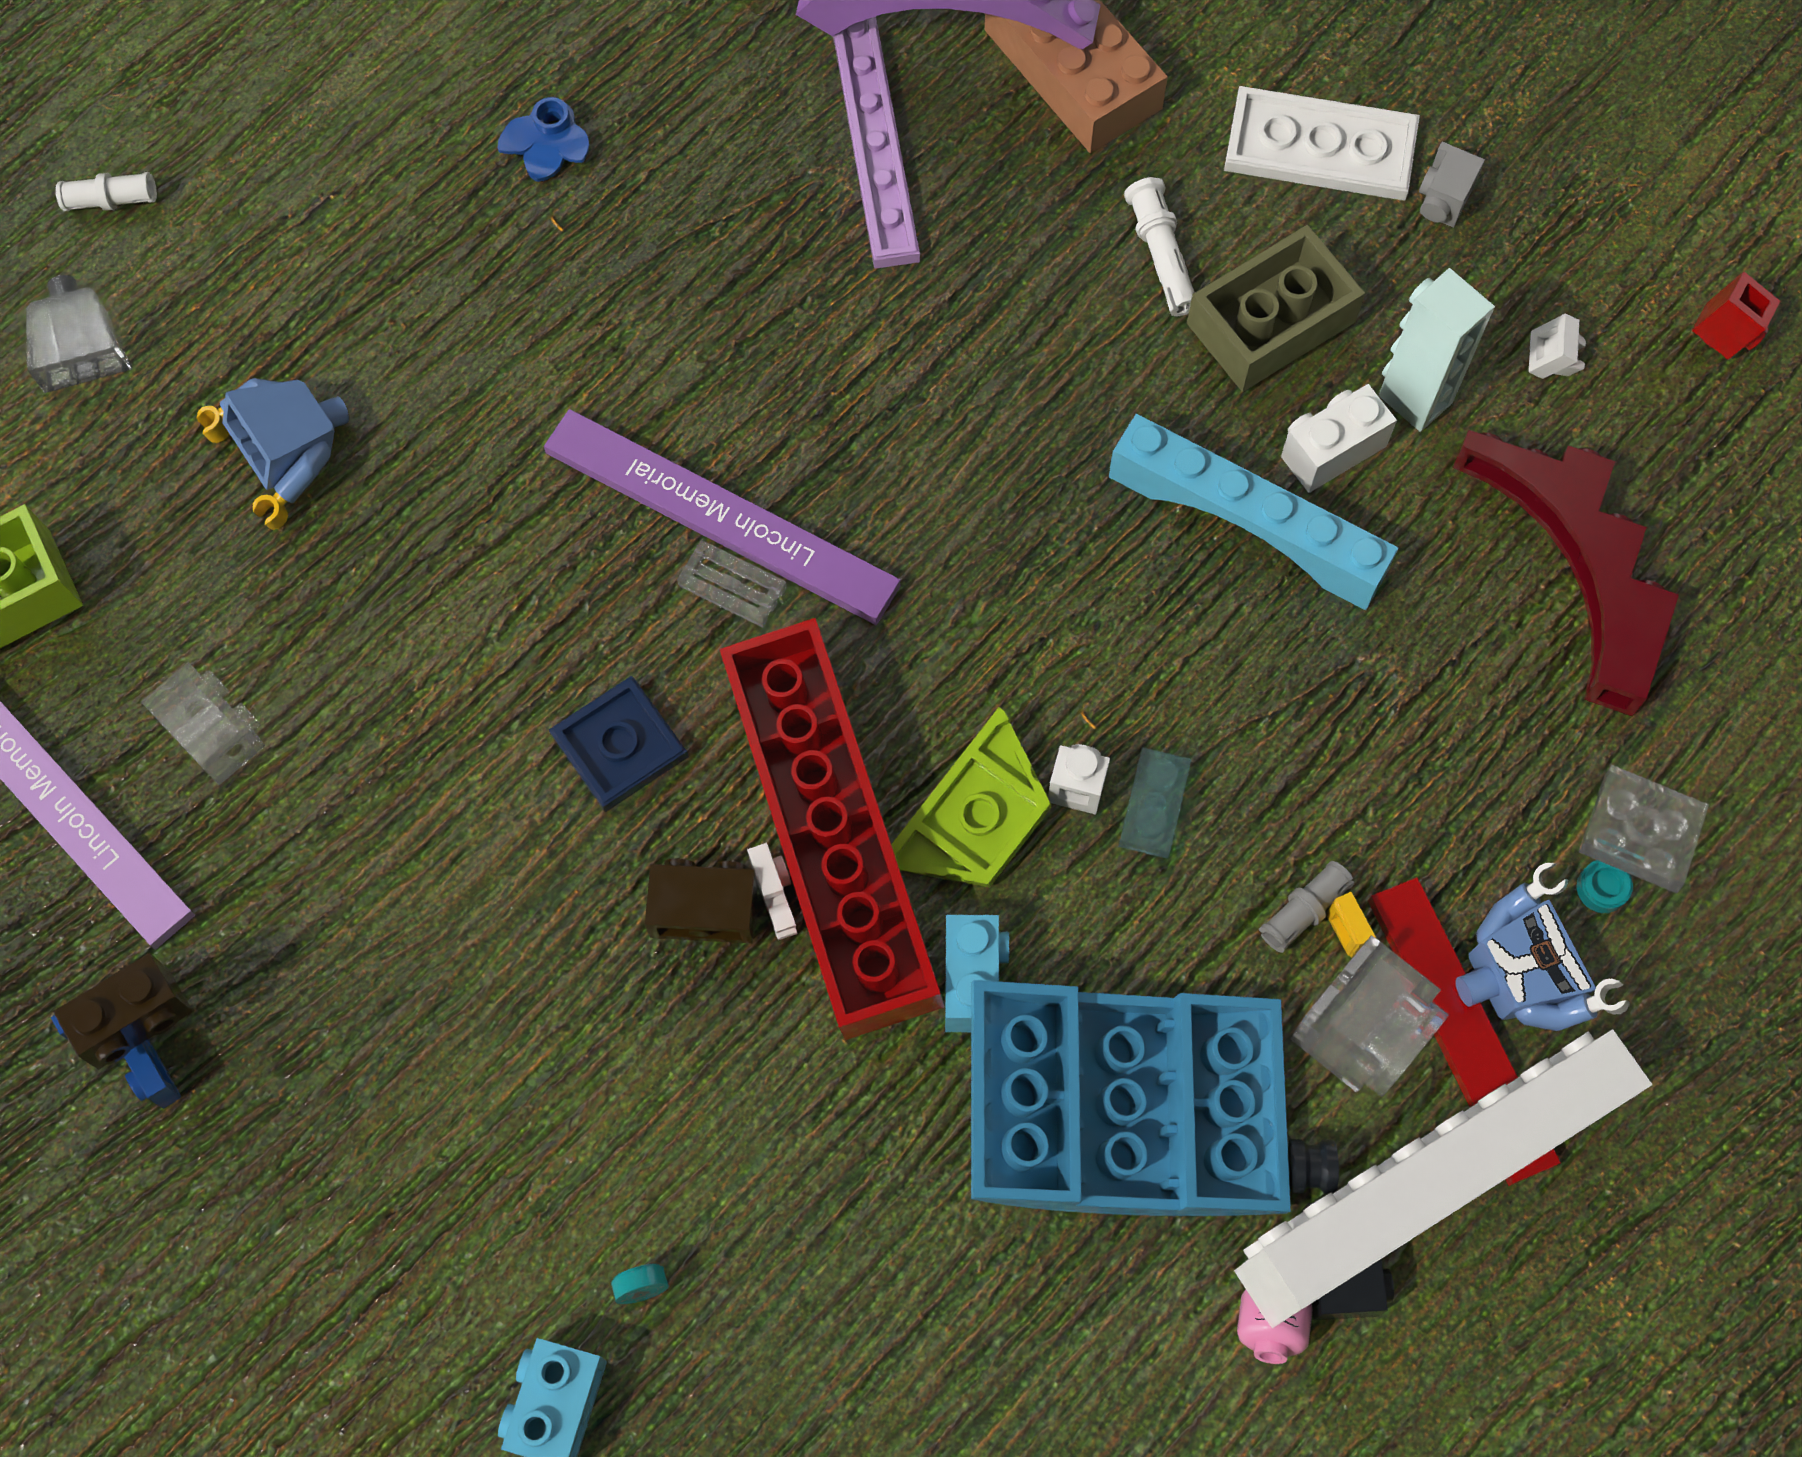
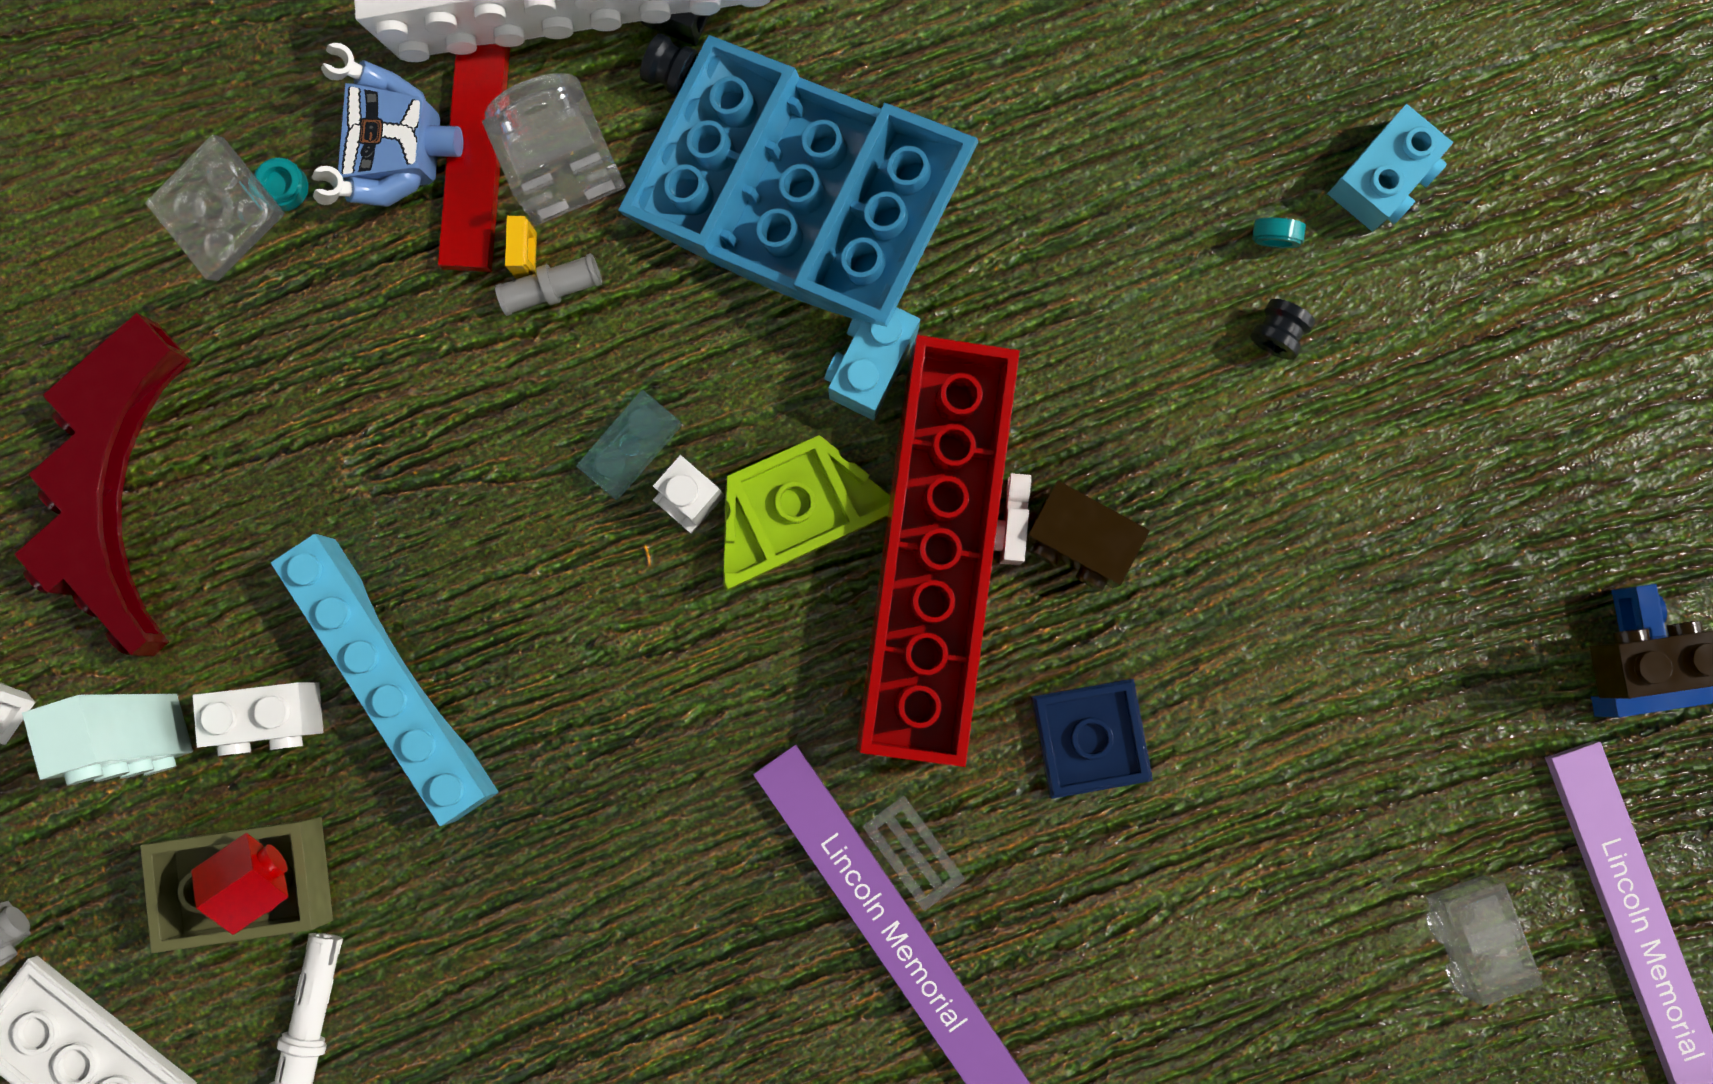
camera: 155 degrees left, 15 degrees up
none -> red brick [191,832,289,935]
none -> black wheel [1250,299,1315,360]

